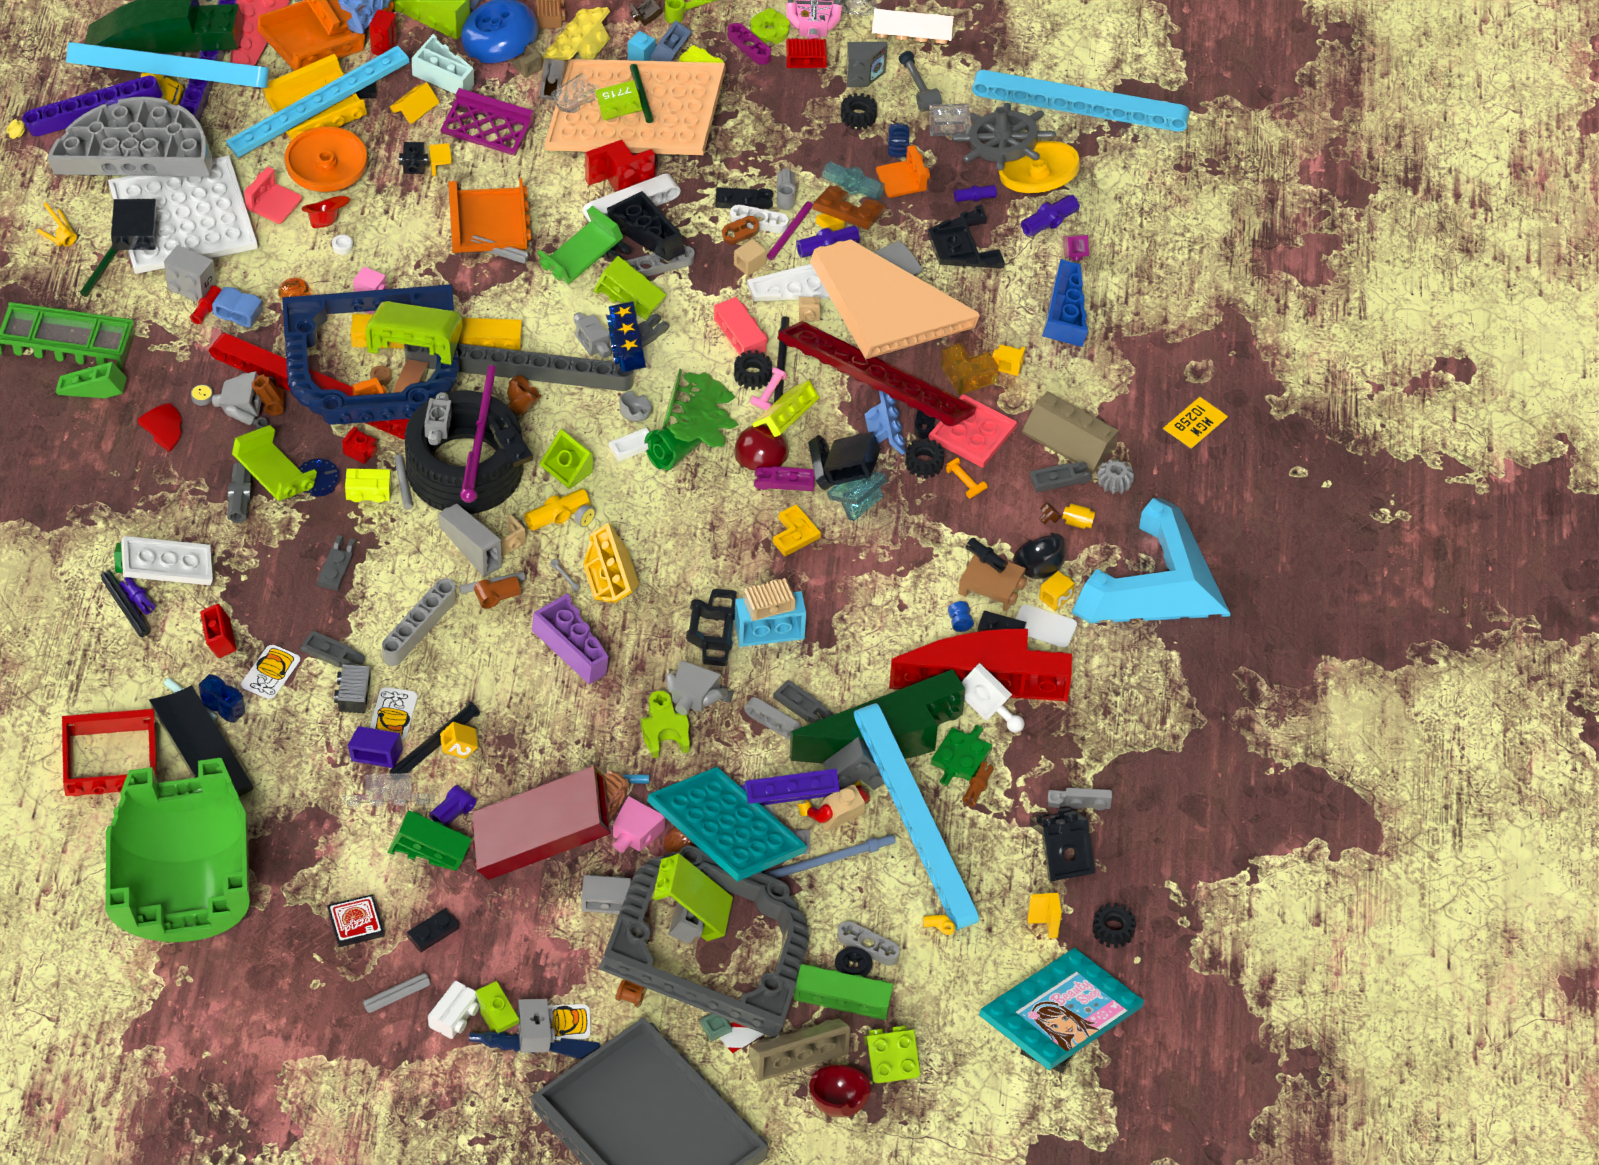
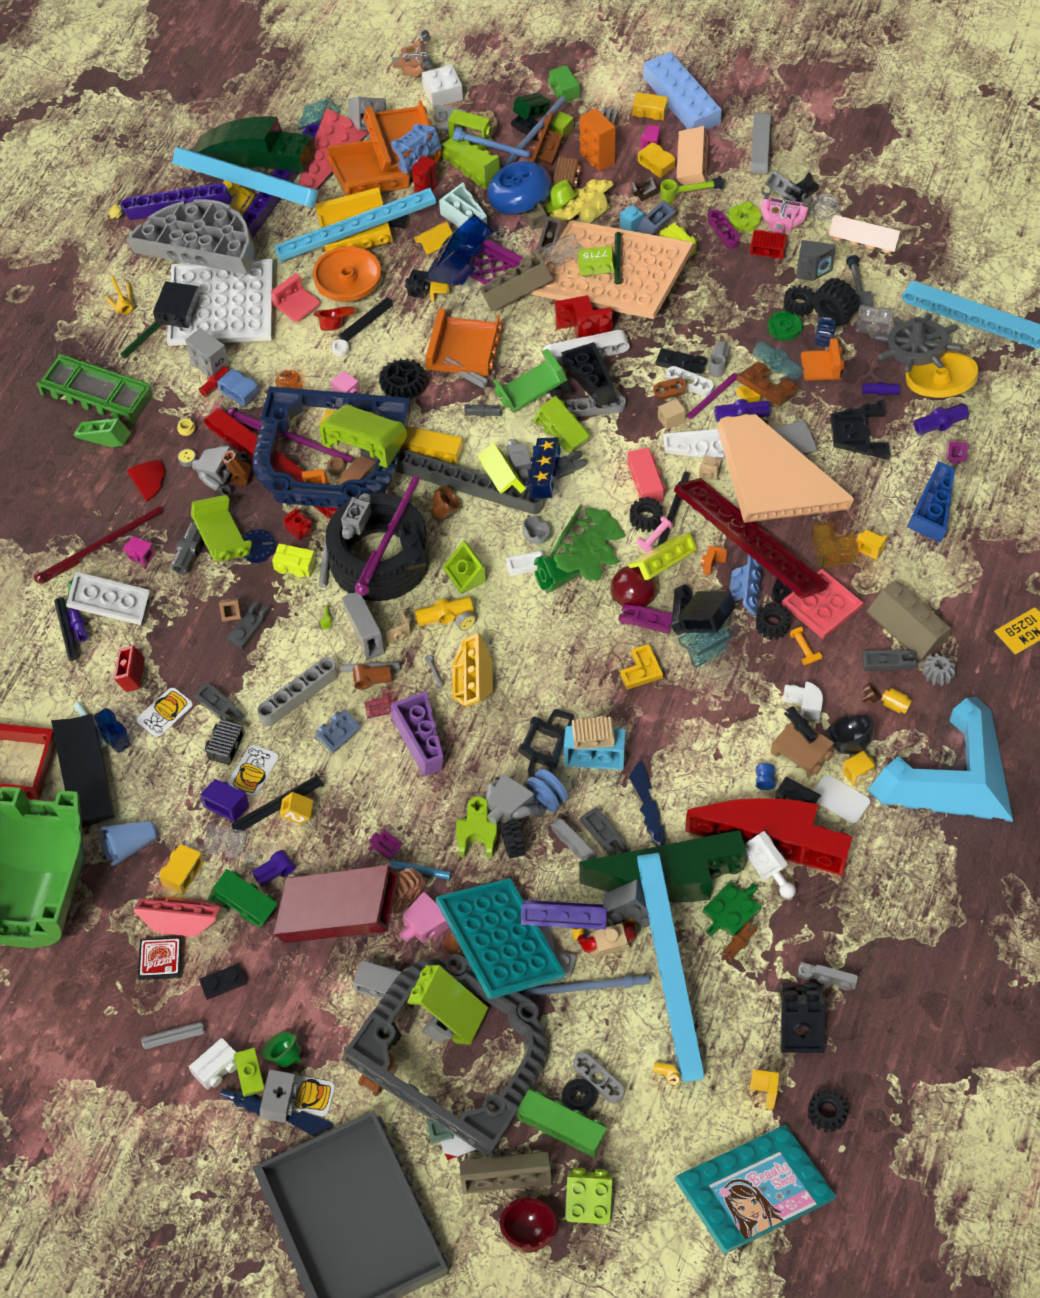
camera: 20 degrees right, 5 degrees up
none -> dark red bar [33,507,163,584]
none -> light blue cone [99,821,158,866]
none -> dark pink brick [123,536,155,568]
none -> coral wedge [134,897,221,937]
none -> yellow brick [159,844,204,895]
none -> light yellow plate [177,419,195,436]
none -> medium nougat brick [219,597,243,622]
none -> magenta bar [228,407,354,463]
none -> green piece [262,1032,302,1067]
none -> sand blue bracket [314,710,361,754]
none -> lime hand [319,605,332,630]
none -> black axle [339,297,393,341]
none -> clear pink bracket [364,689,392,719]
none -> magenta bracket [368,829,403,861]
none -> black gear [379,358,427,400]
none -> clear blue windscreen [425,214,494,286]
none -> dark grey pin [464,403,501,417]
none -> neon yellow panel [478,442,526,493]
none -> dark tan wedge [480,250,553,312]
none -> black tyre [500,819,526,859]
none -> medium blue wheel [526,769,568,813]
none -> lime piece [544,179,579,213]
none -> dark blue sword [629,761,666,846]
none -> orange bracket [701,545,728,575]
none -> green tile [767,311,803,341]
none -> white brick [783,682,823,721]
none -> black tyre [812,278,860,326]

